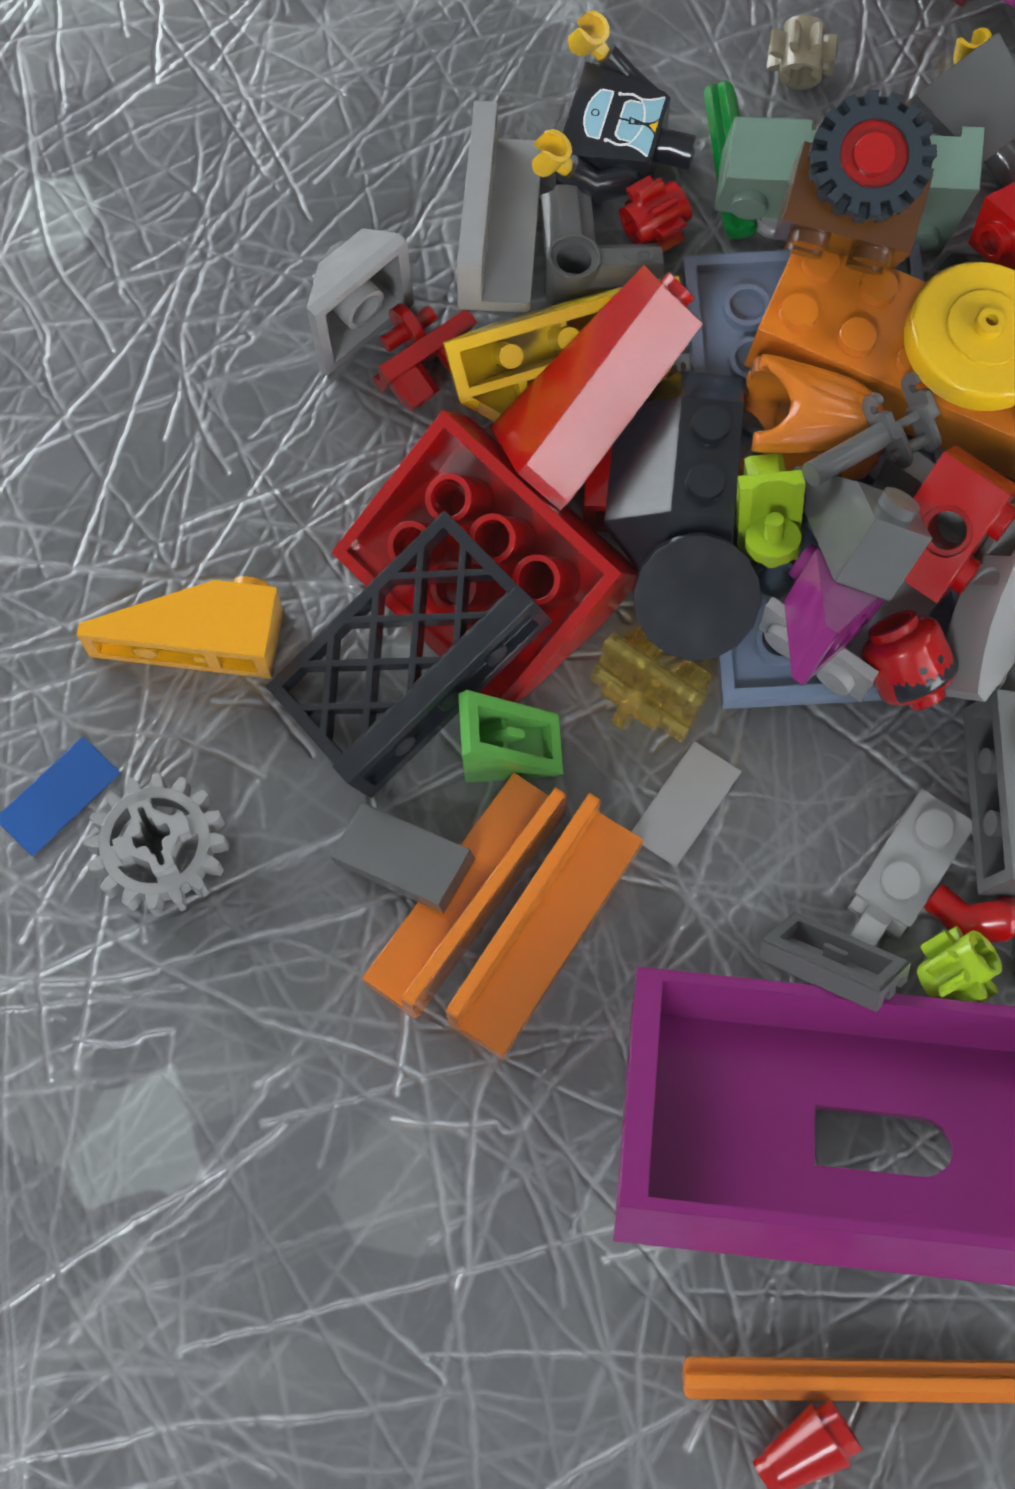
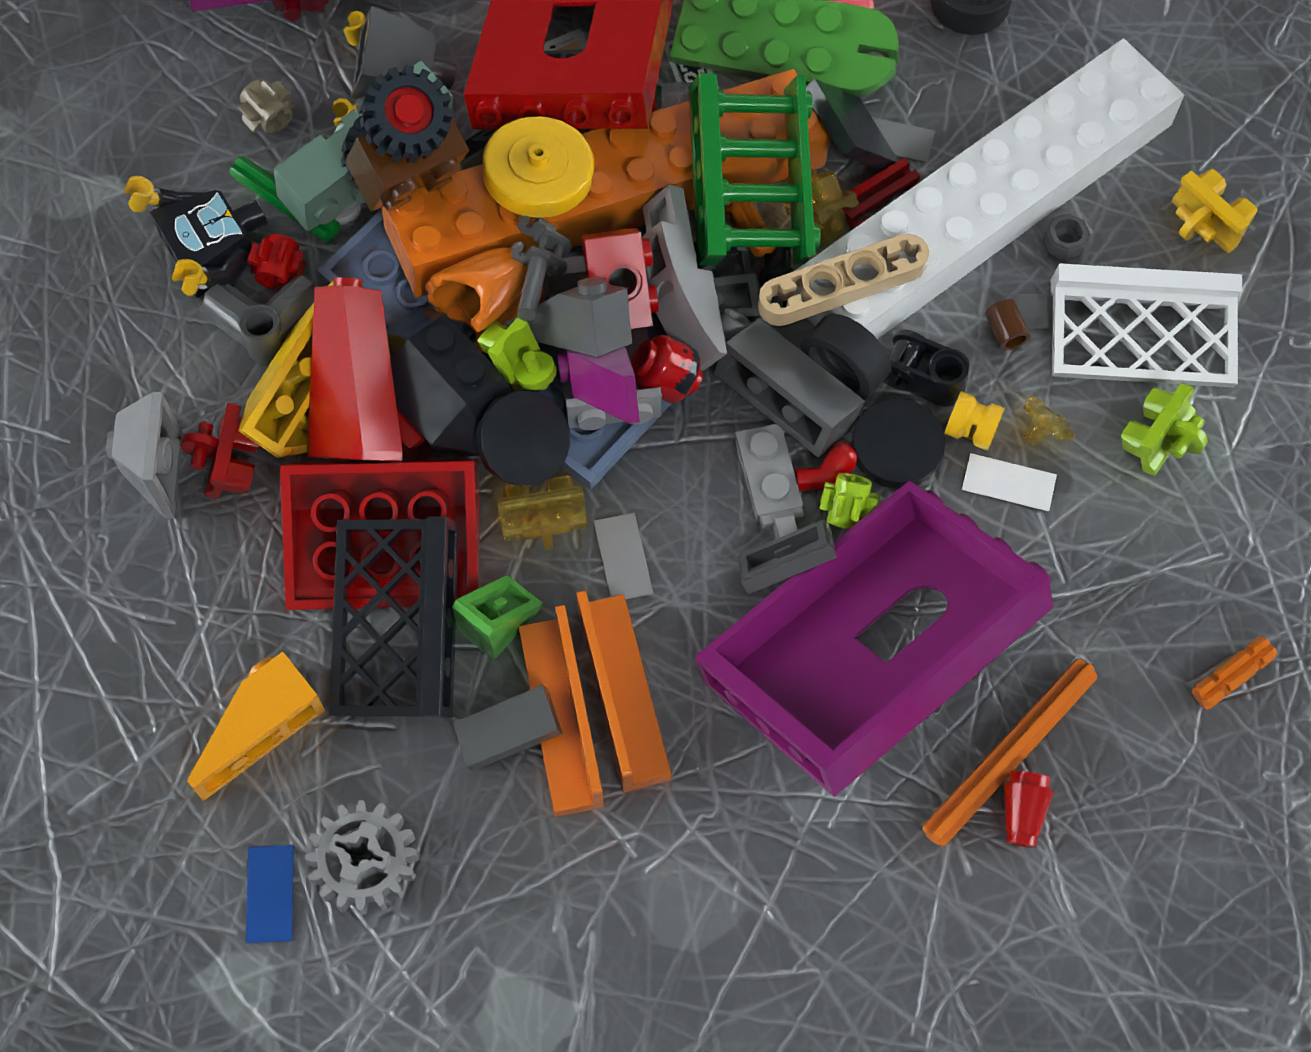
camera: 50 degrees left, 5 degrees down
light grey panel [457,101,541,312] -> none

